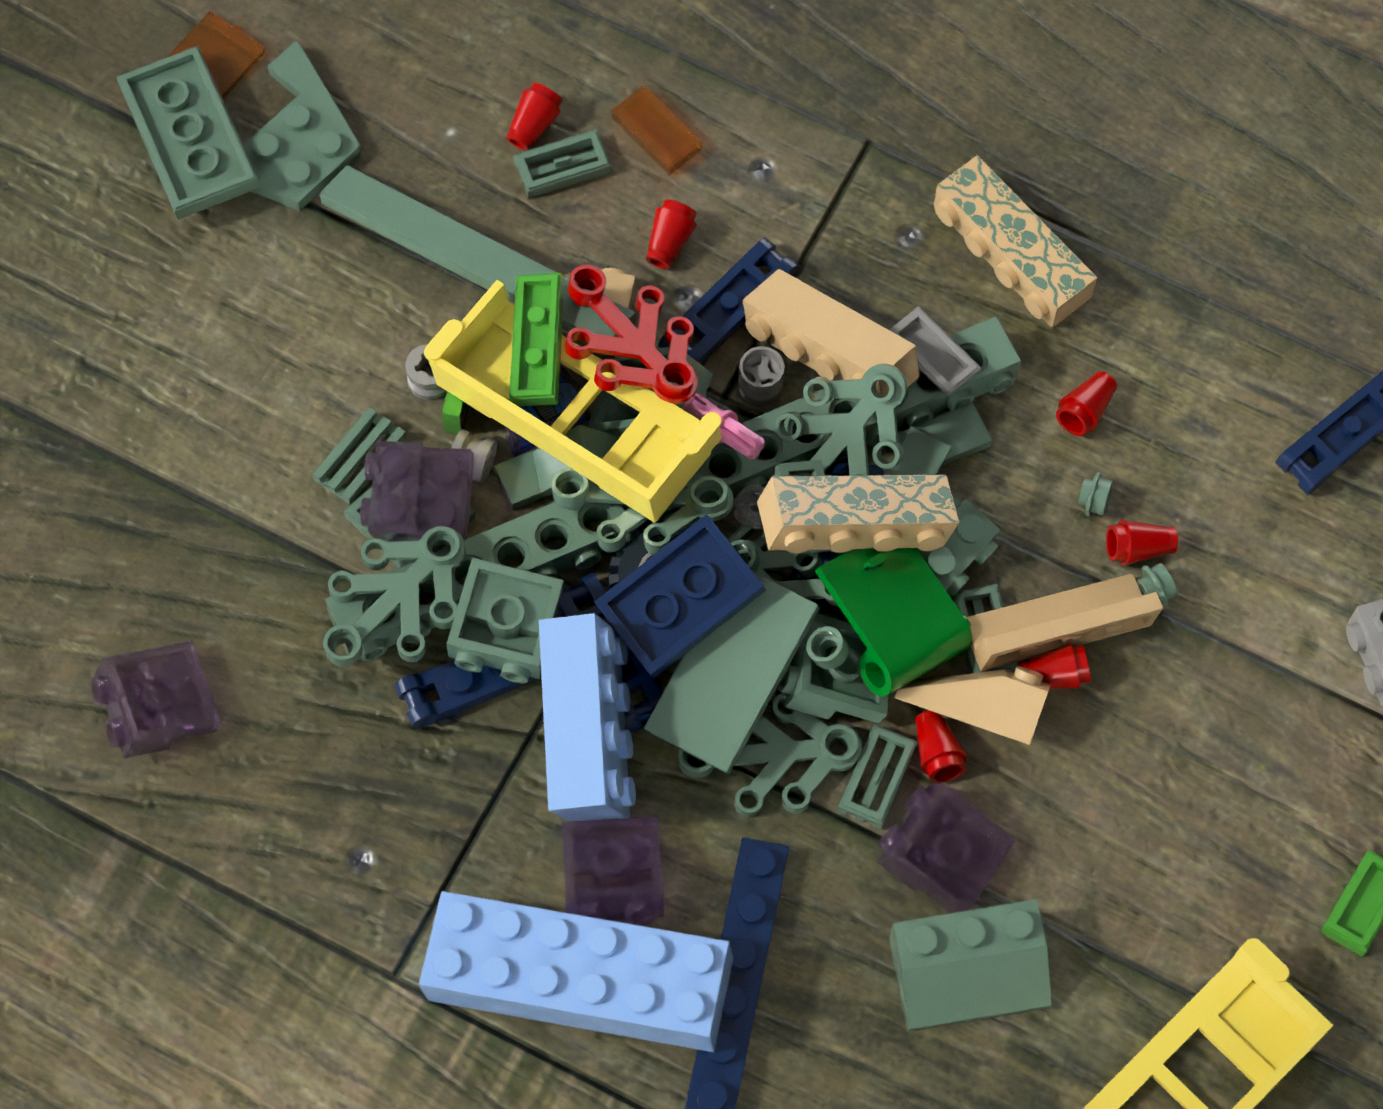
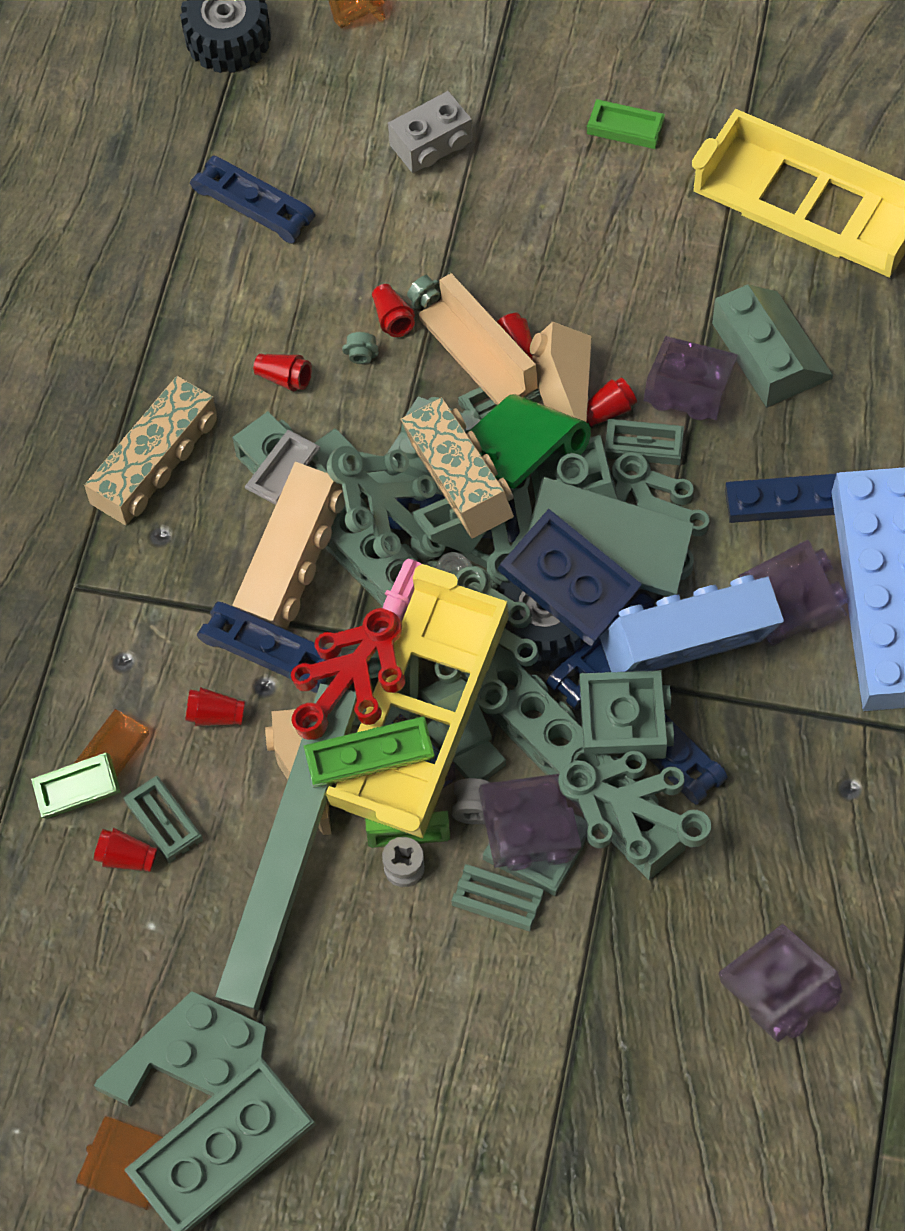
camera: 100 degrees left, 5 degrees down
light grey wheel [738,346,785,407] -> none
none -> tile [31,753,121,819]

